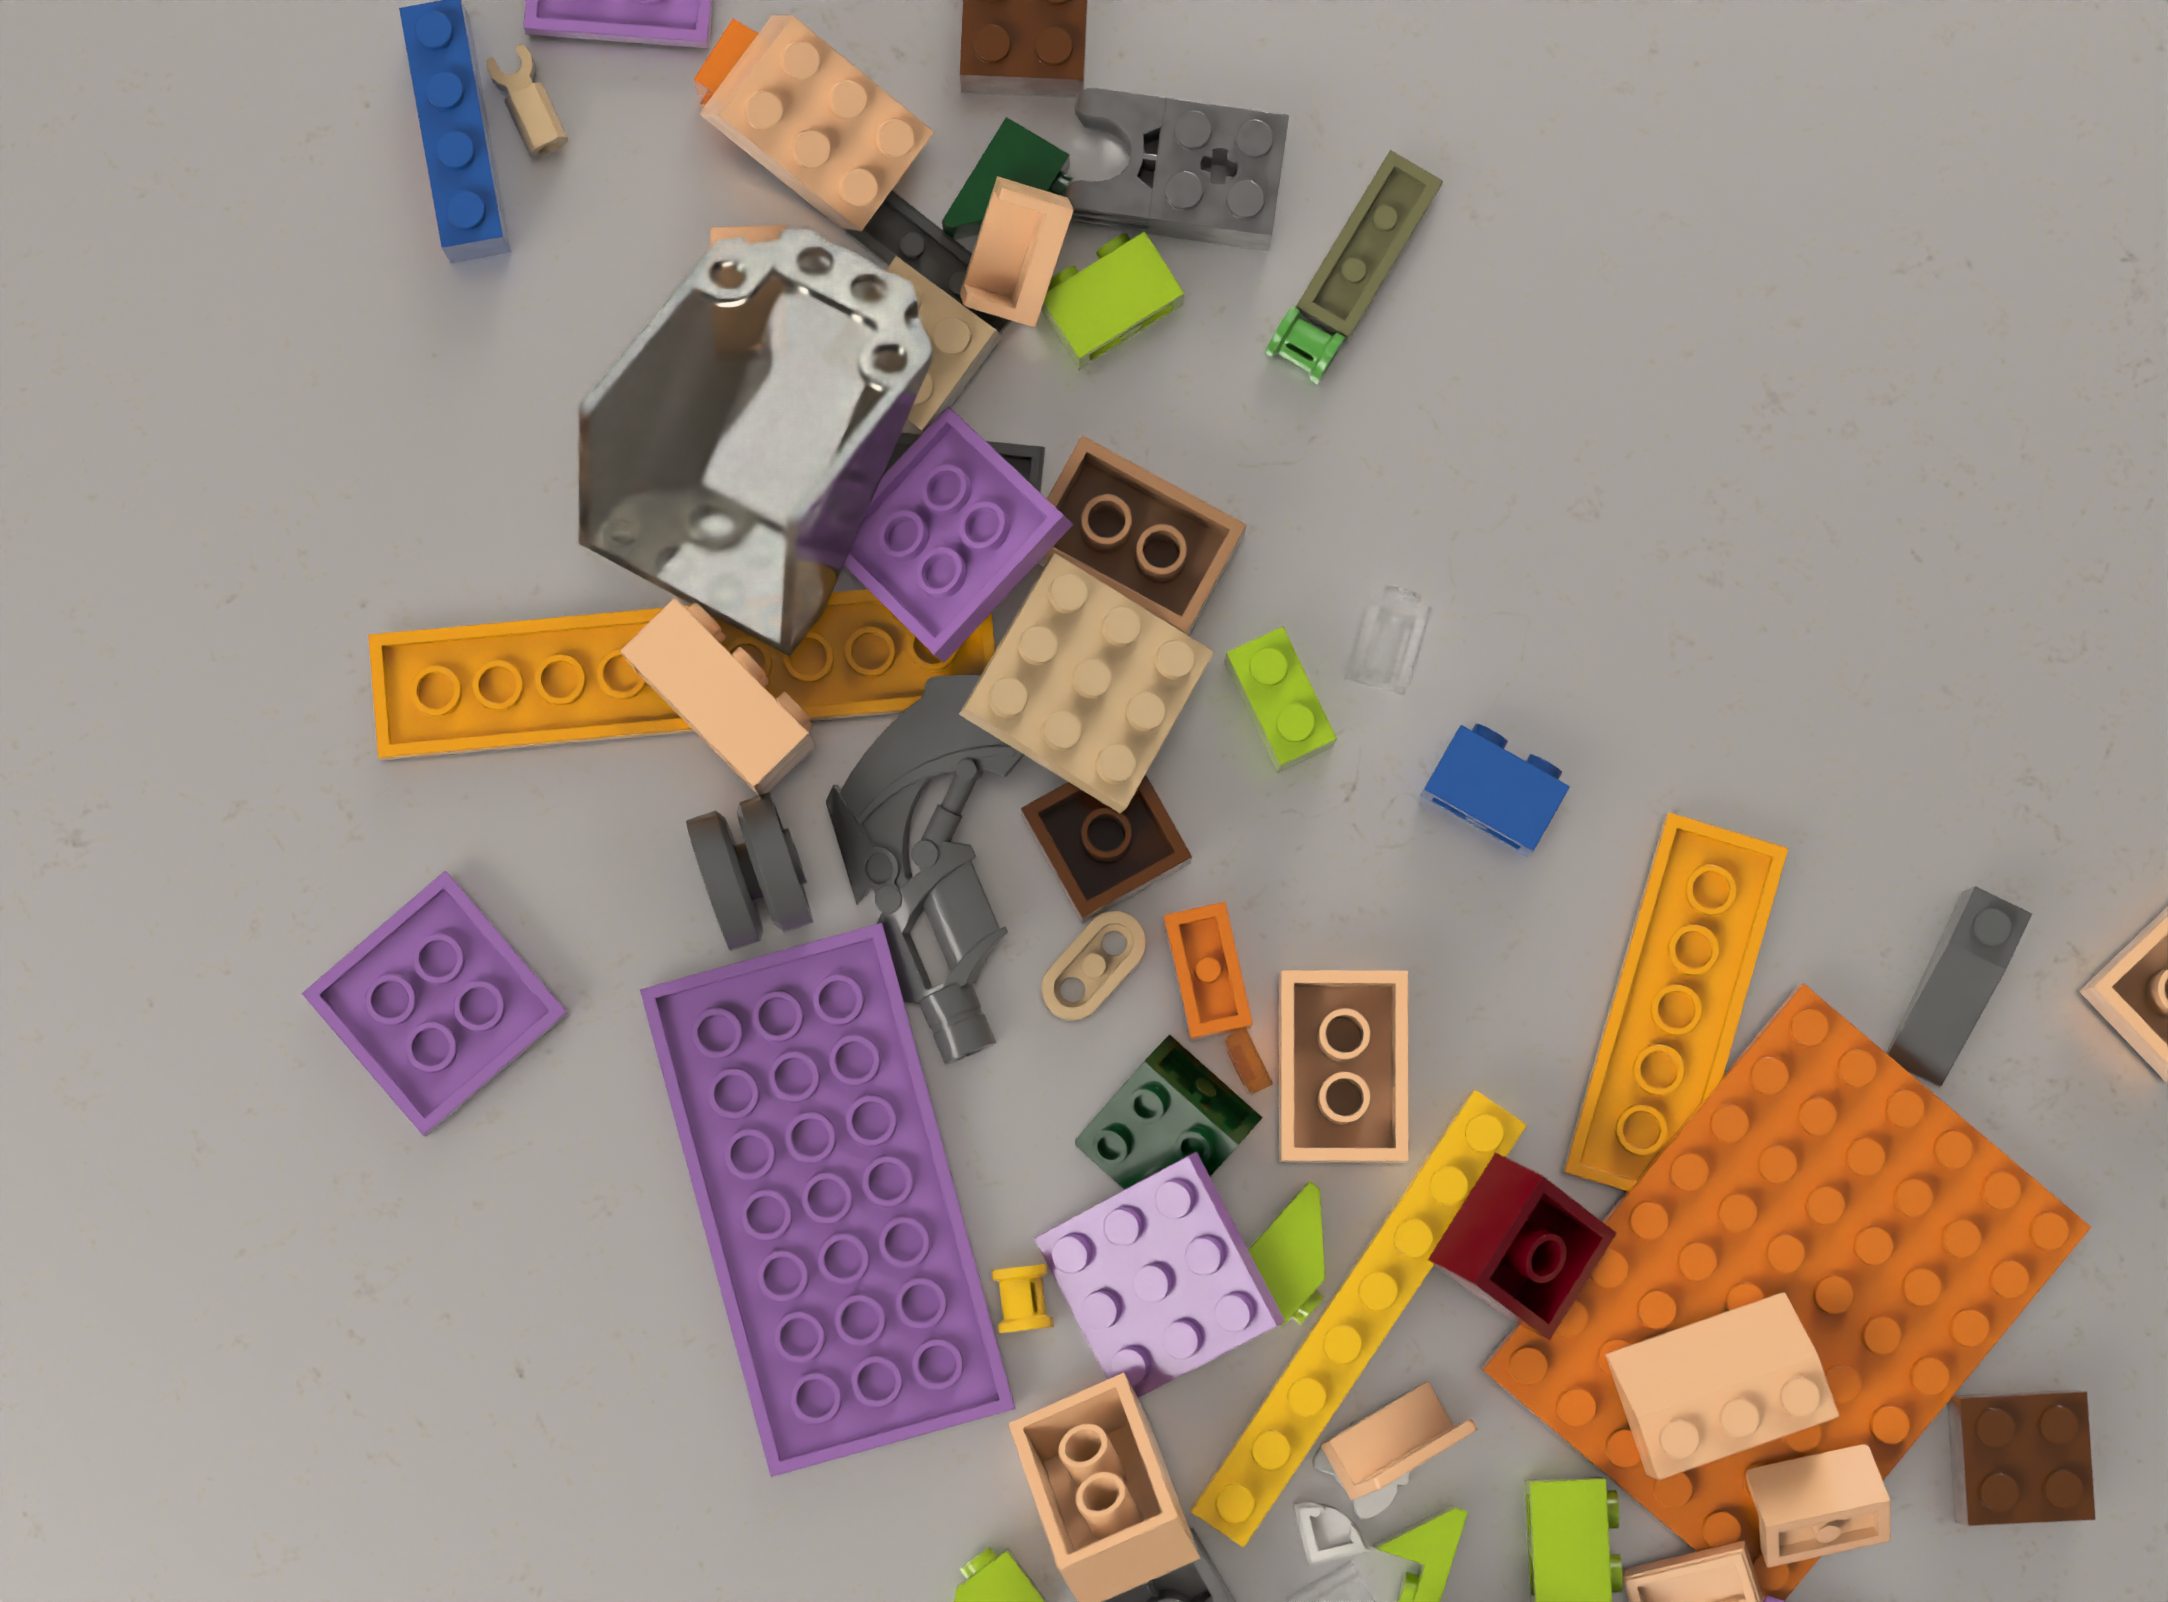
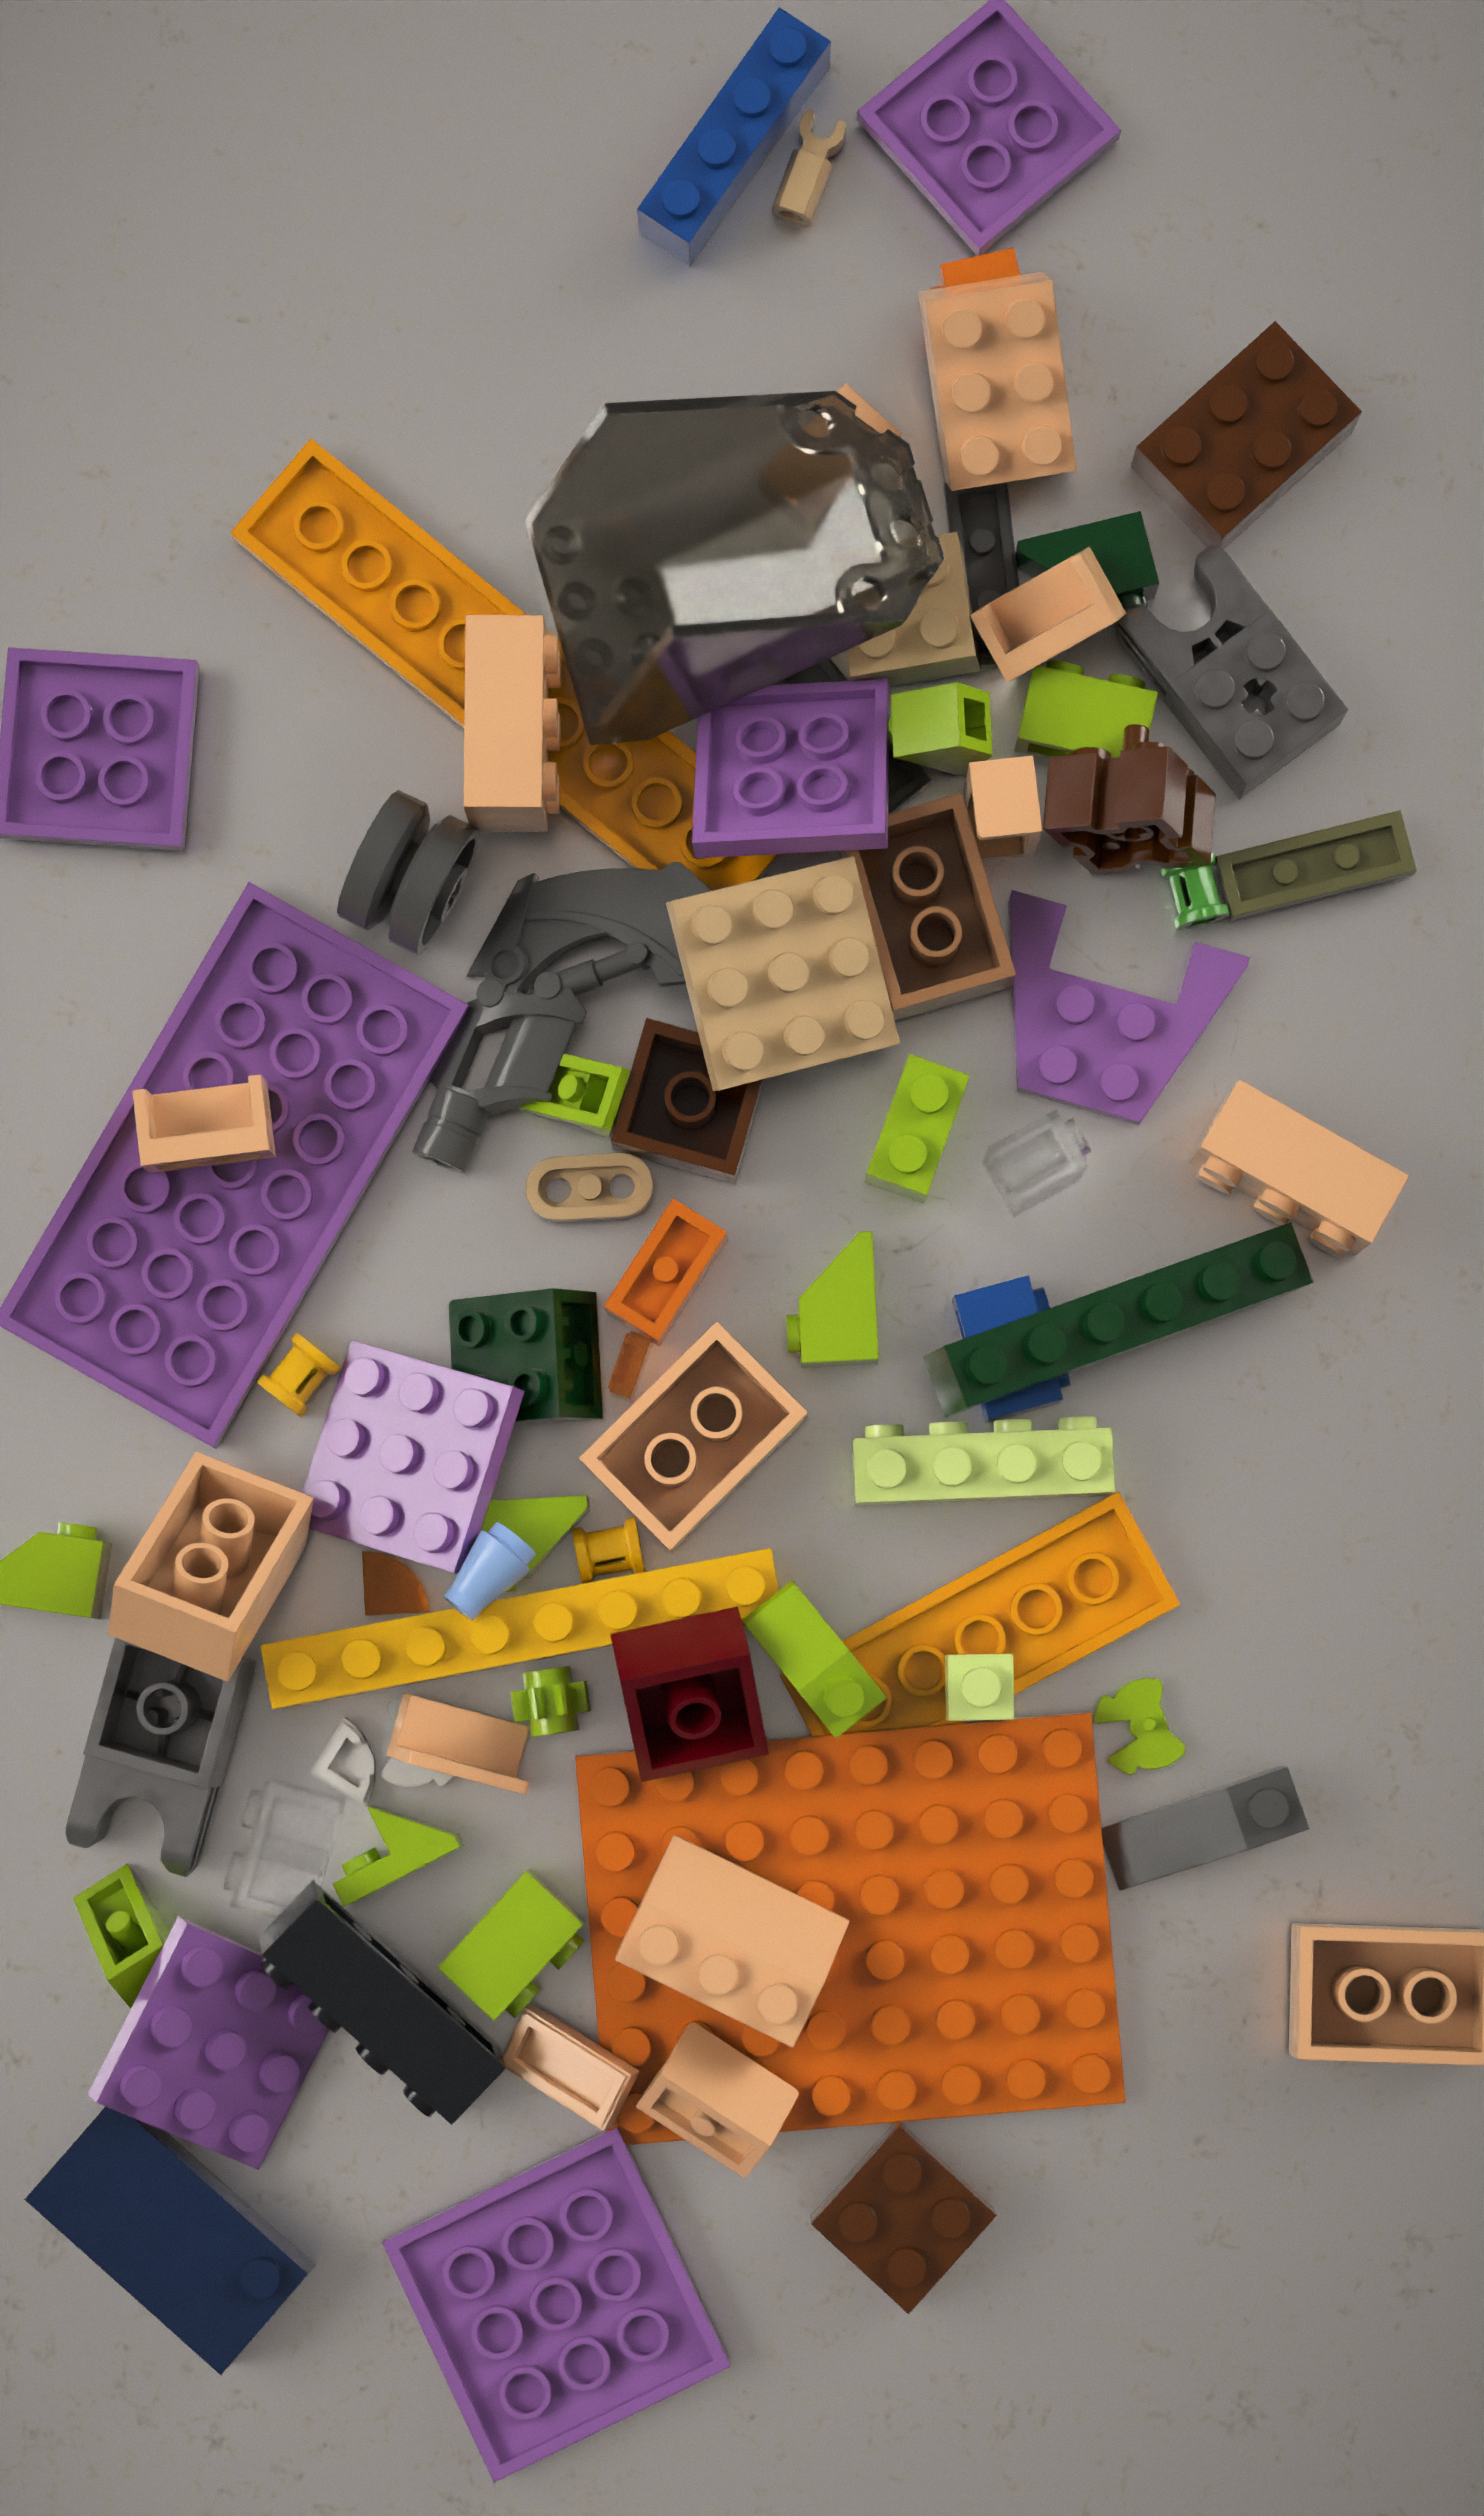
camera: 50 degrees right, 0 degrees up
none -> light nougat panel [133,1074,276,1173]
none -> clear orange tile [362,1551,431,1616]
none -> light blue cone [443,1522,536,1621]
none -> lime gear [510,1666,591,1737]
none -> lime slope [516,1054,630,1137]
none -> yellow bush [572,1517,645,1584]
none -> lime slope [742,1580,887,1739]
none -> lime slope [786,1231,879,1368]
none -> yellowish green brick [852,1416,1115,1506]
none -> lime slope [888,682,993,776]
none -> dark green brick [923,1222,1314,1418]
none -> yellowish green brick [945,1654,1015,1721]
none -> light nougat panel [964,755,1042,861]
none -> medium lavender wing [1008,890,1250,1125]
none -> reddish brown brick [1043,724,1216,875]
none -> lime piece [1093,1678,1186,1775]
none -> light nougat brick [1189,1079,1409,1258]

